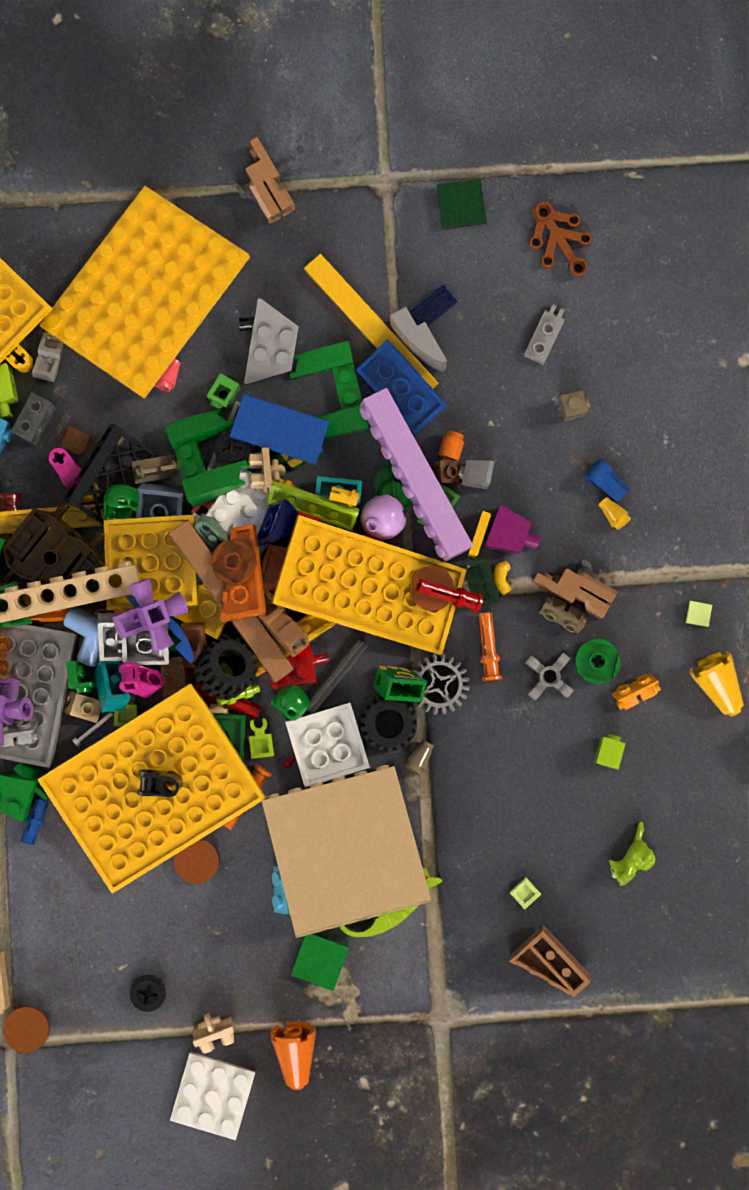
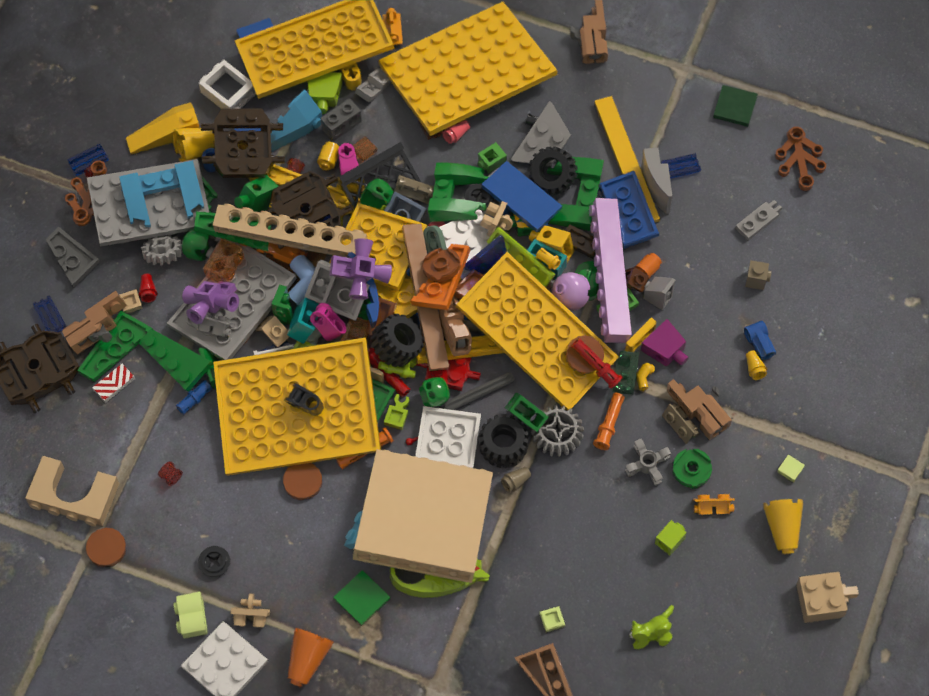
camera: 25 degrees right, 20 degrees down
none -> clear red wheel [158,461,183,486]
none -> yellowish green brick [174,592,208,639]
none -> yellow brick [317,142,339,170]
none -> light orange hinge [382,8,403,45]
none -> black tyre [528,146,578,195]
none -> yellow torso [529,225,574,263]
none -> dark brown plate [566,225,596,259]

